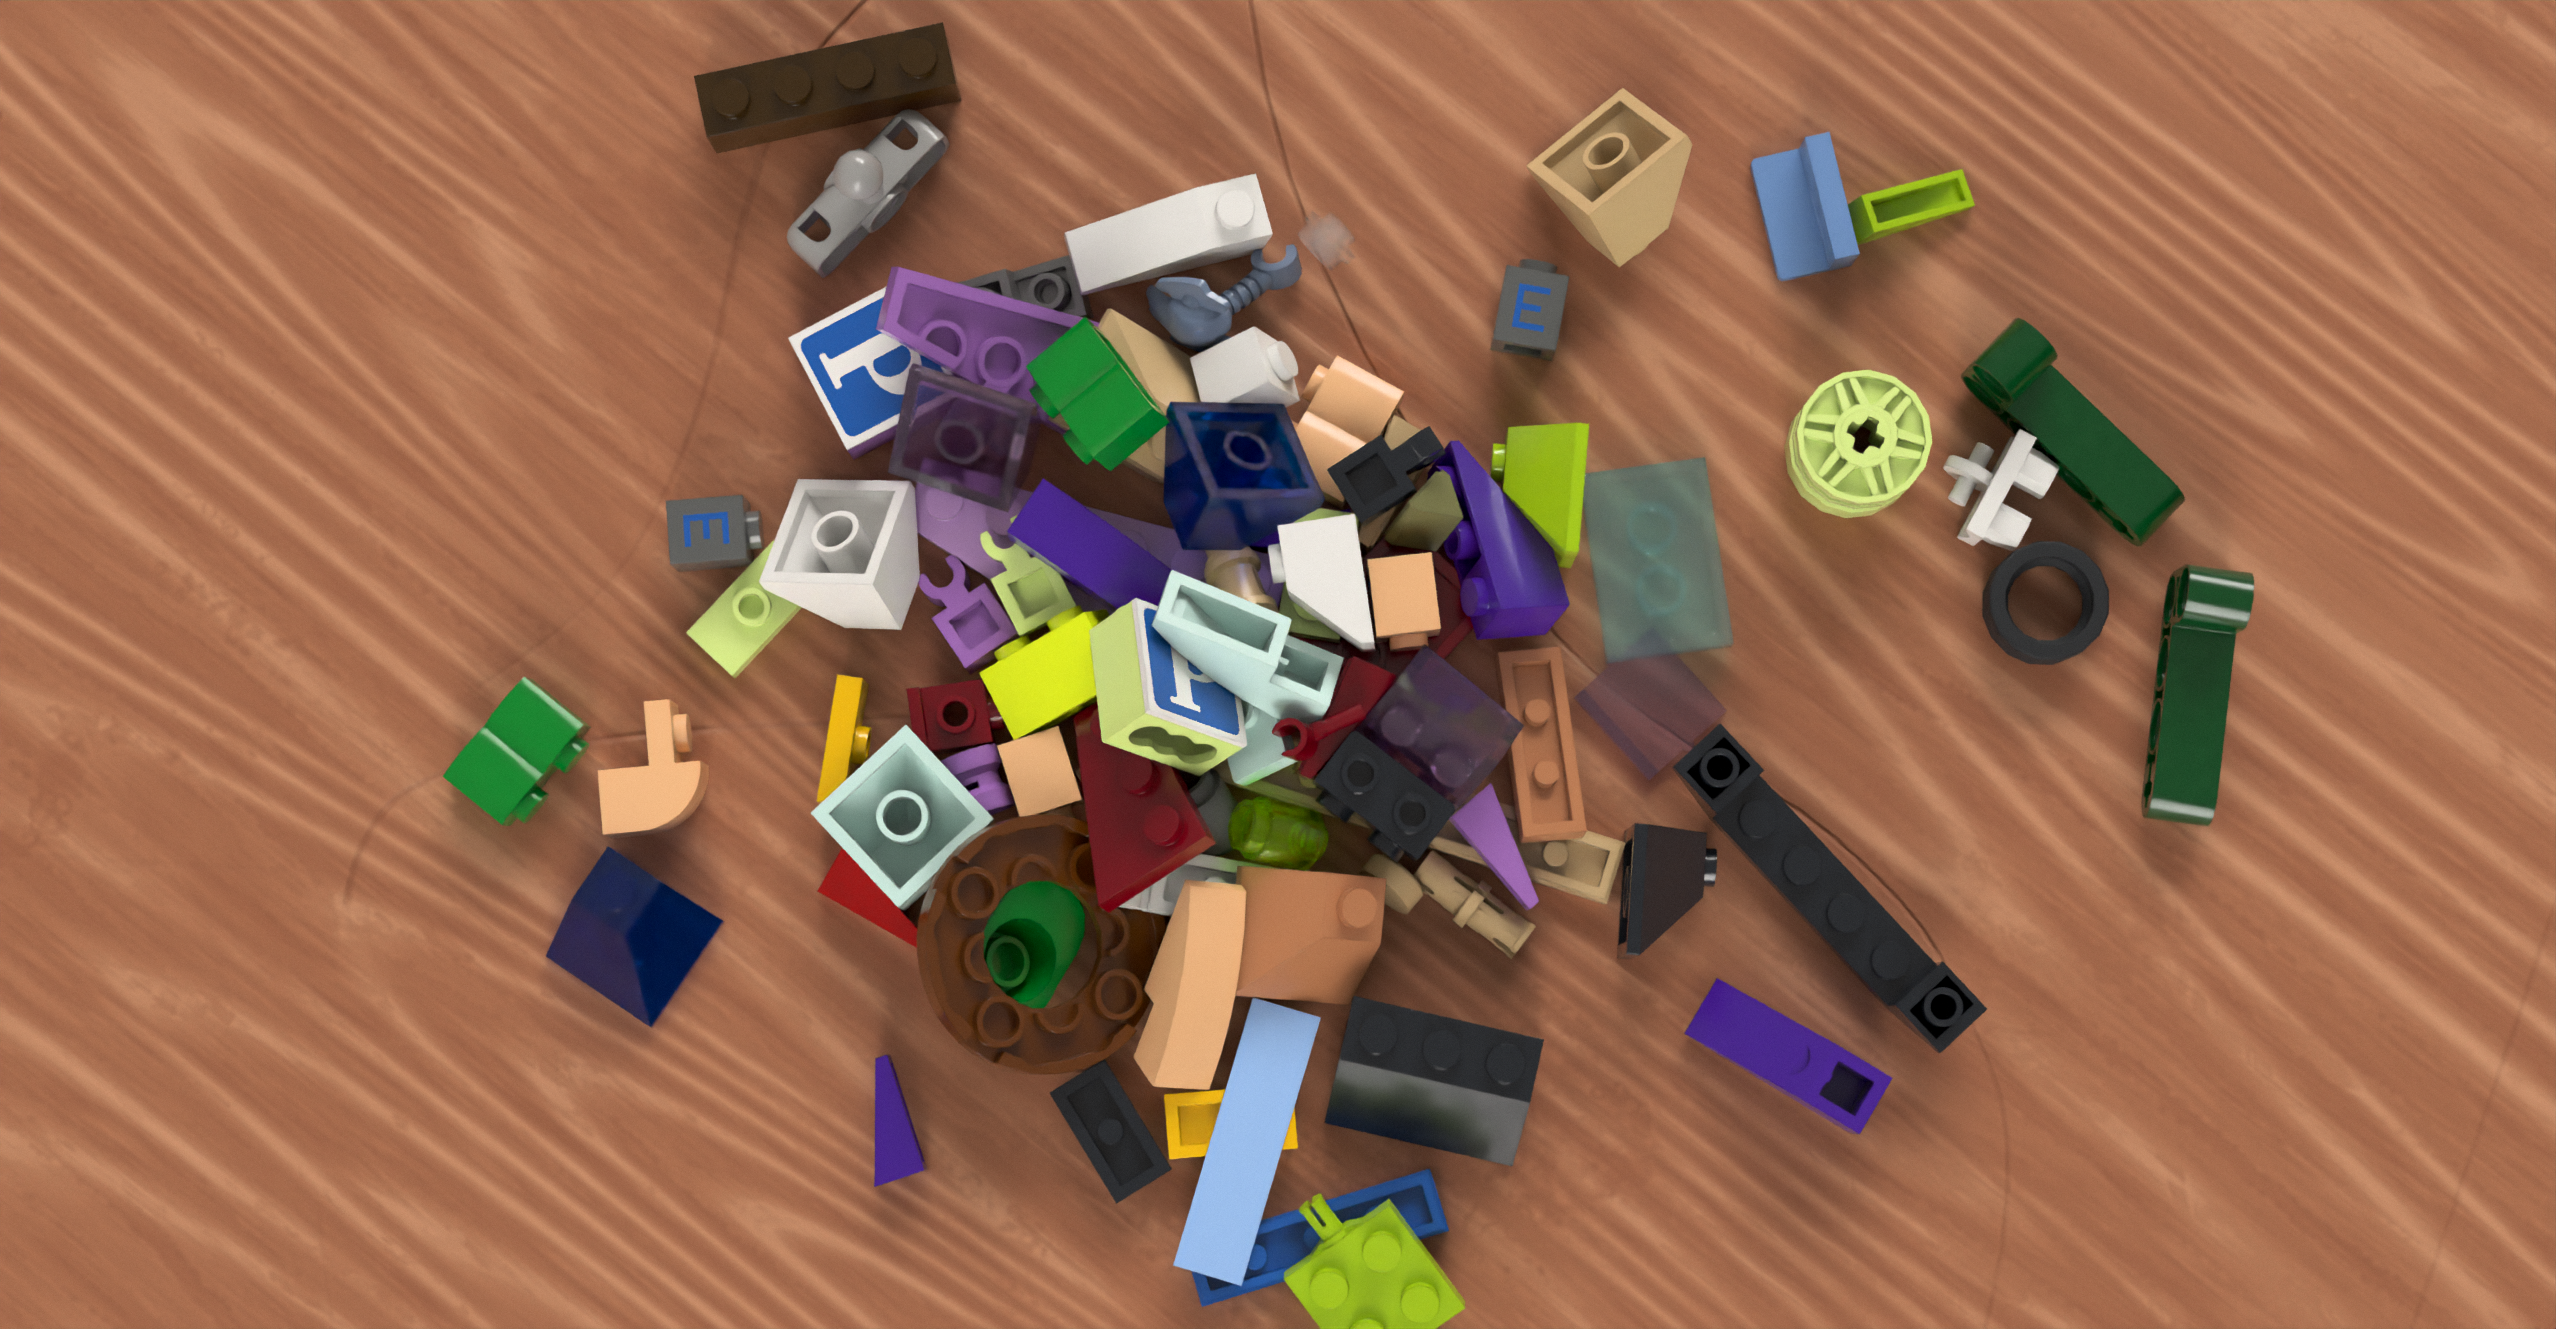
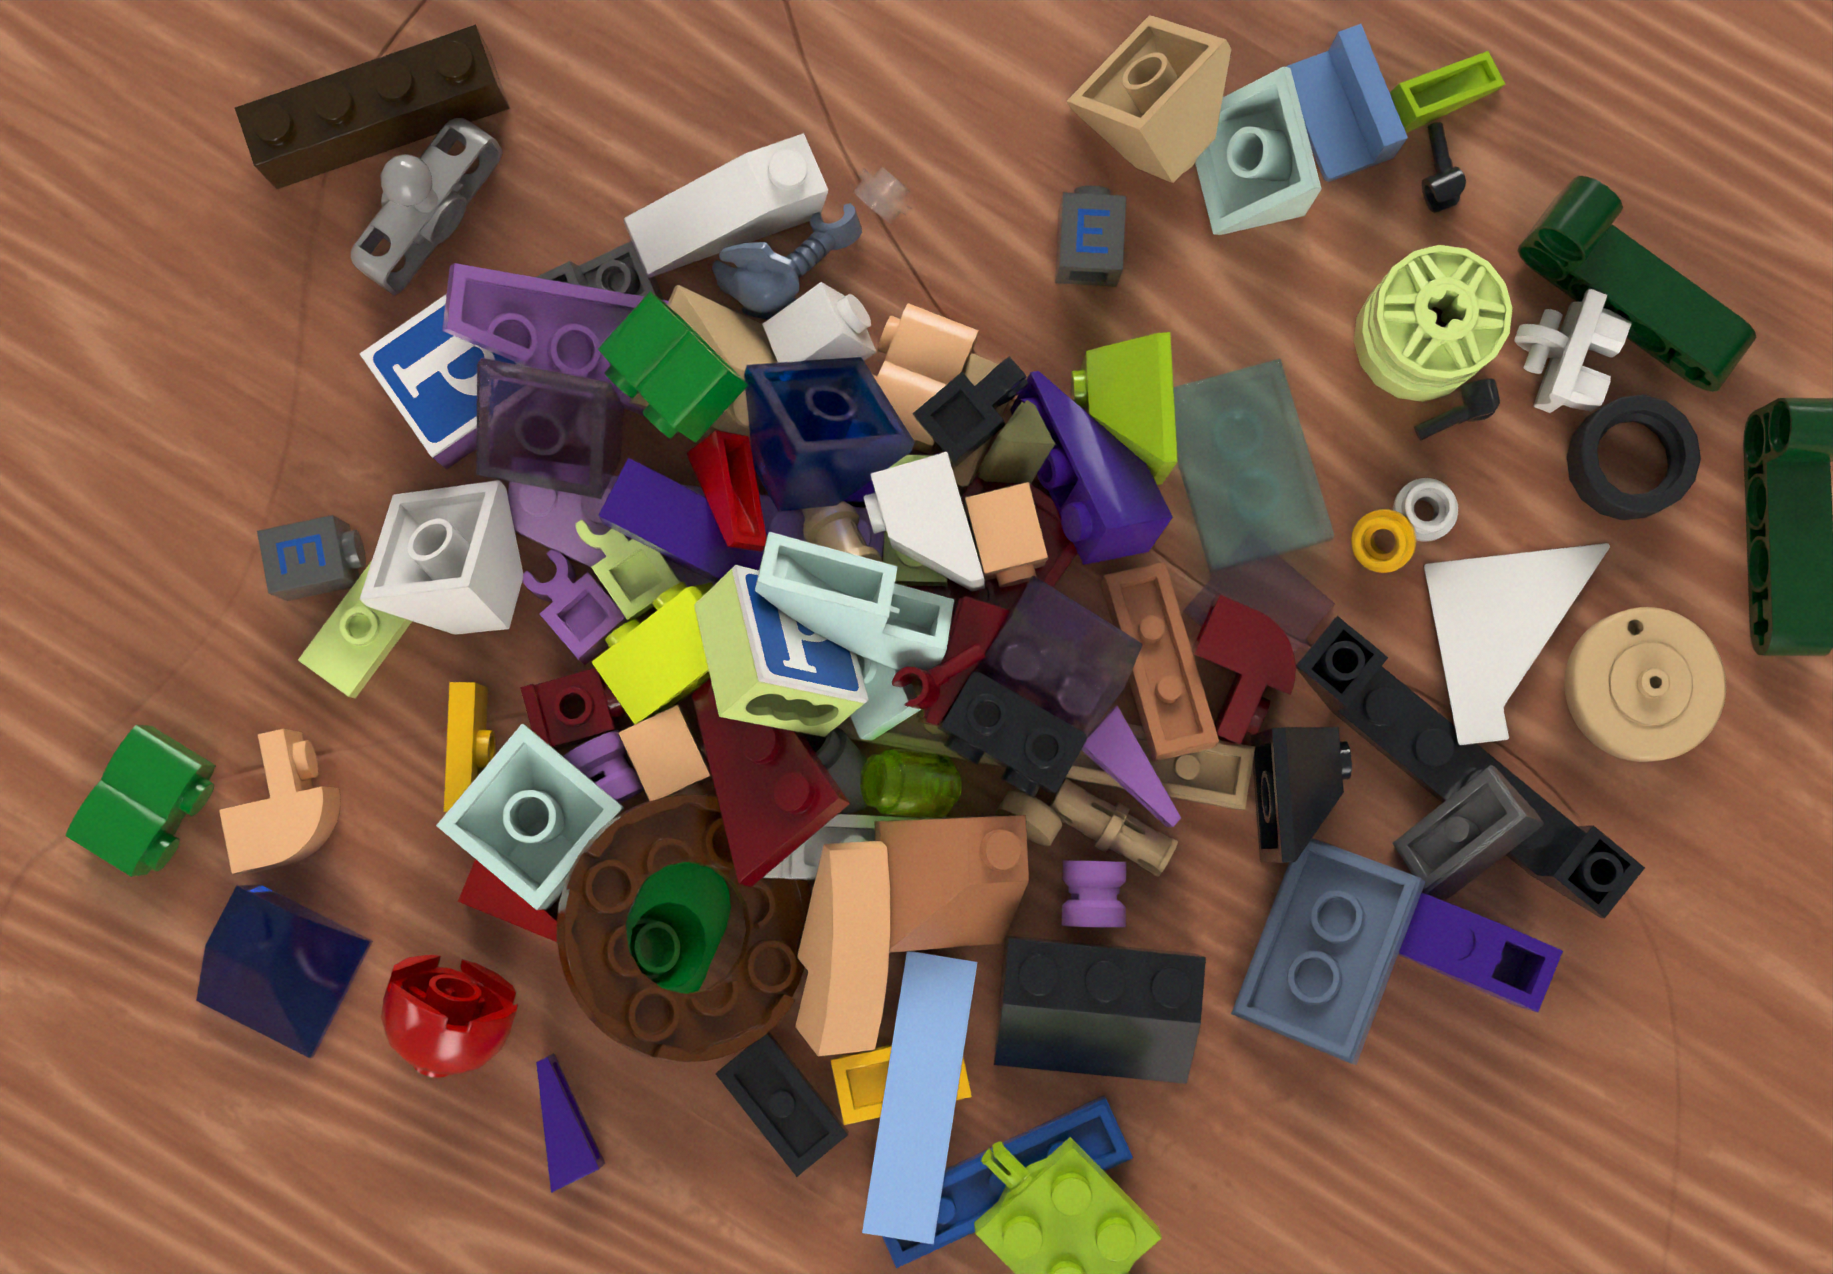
camera: 10 degrees left, 0 degrees up
none -> red cylinder [381,955,518,1078]
none -> red piece [686,430,767,552]
none -> medium lavender wheel [1062,860,1126,927]
none -> dark red brick [1192,594,1296,745]
none -> light aqua slope [1195,67,1322,235]
none -> sand blue tile [1231,838,1426,1065]
none -> yellow plate [1351,509,1416,573]
none -> flat silver slope [1392,765,1544,899]
none -> white plate [1393,478,1458,542]
none -> black hand [1414,378,1500,441]
none -> black hand [1421,122,1466,213]
none -> white sticker [1424,543,1610,745]
none -> tan wheel [1564,607,1726,762]

